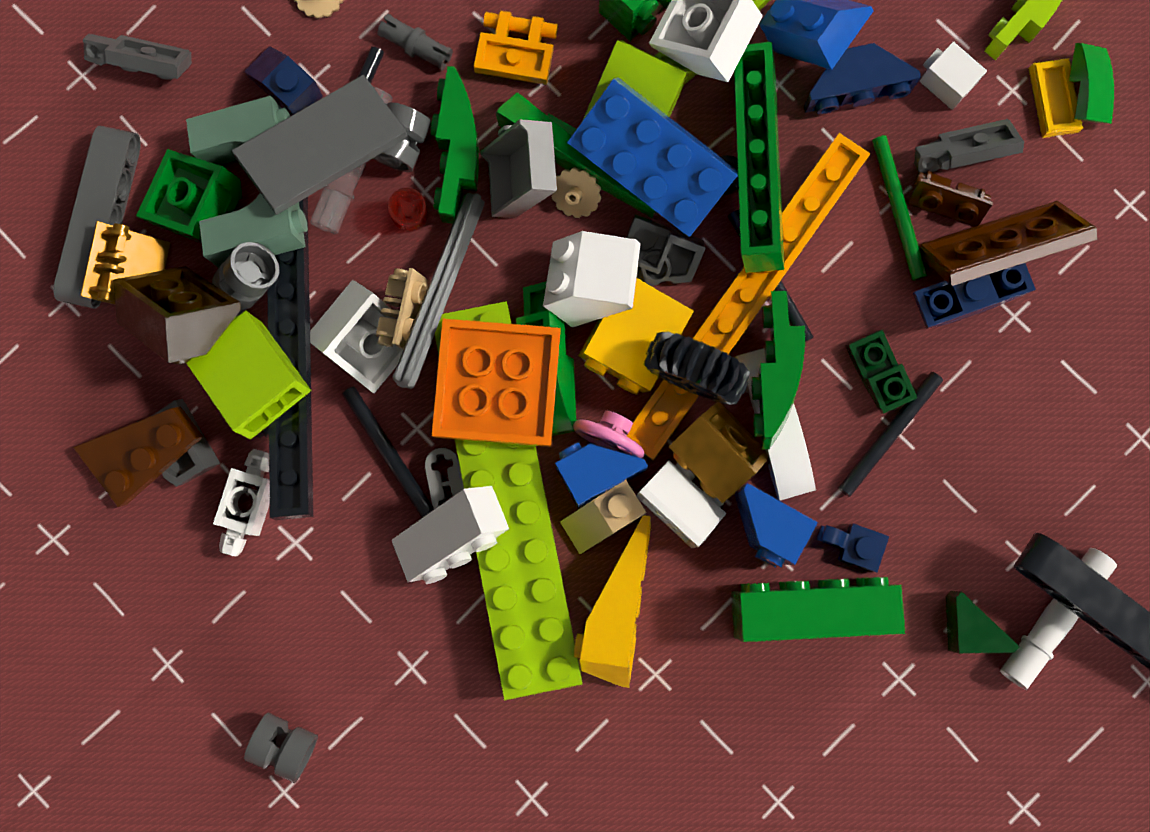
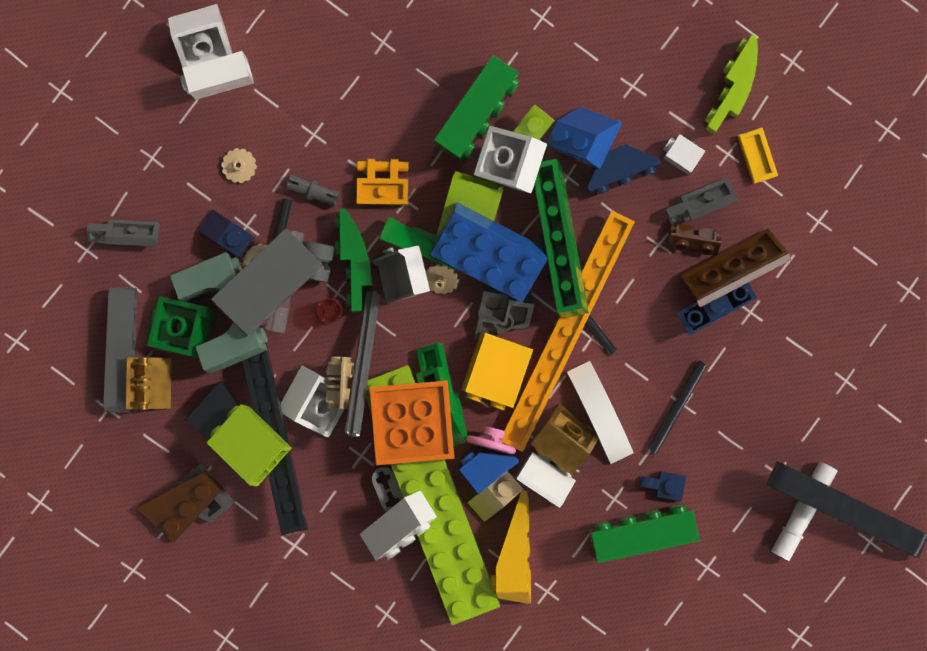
camera: 10 degrees left, 5 degrees up
dark brown slope [113,266,241,364] -> none
dark grey wheel [212,242,279,310] -> none
white piece [213,449,270,556] -> none
black bar [342,386,434,518] -> none
white slope [543,231,640,327] -> none
black gear [644,332,750,405] -> none
blue slope [734,483,818,568] -> none
green slope [751,291,805,450] -> none
dark green slope [845,330,918,414] -> none
green bar [872,135,927,281] -> none
dark green slope [946,591,1020,653] -> none
green slope [1069,43,1114,124] -> none

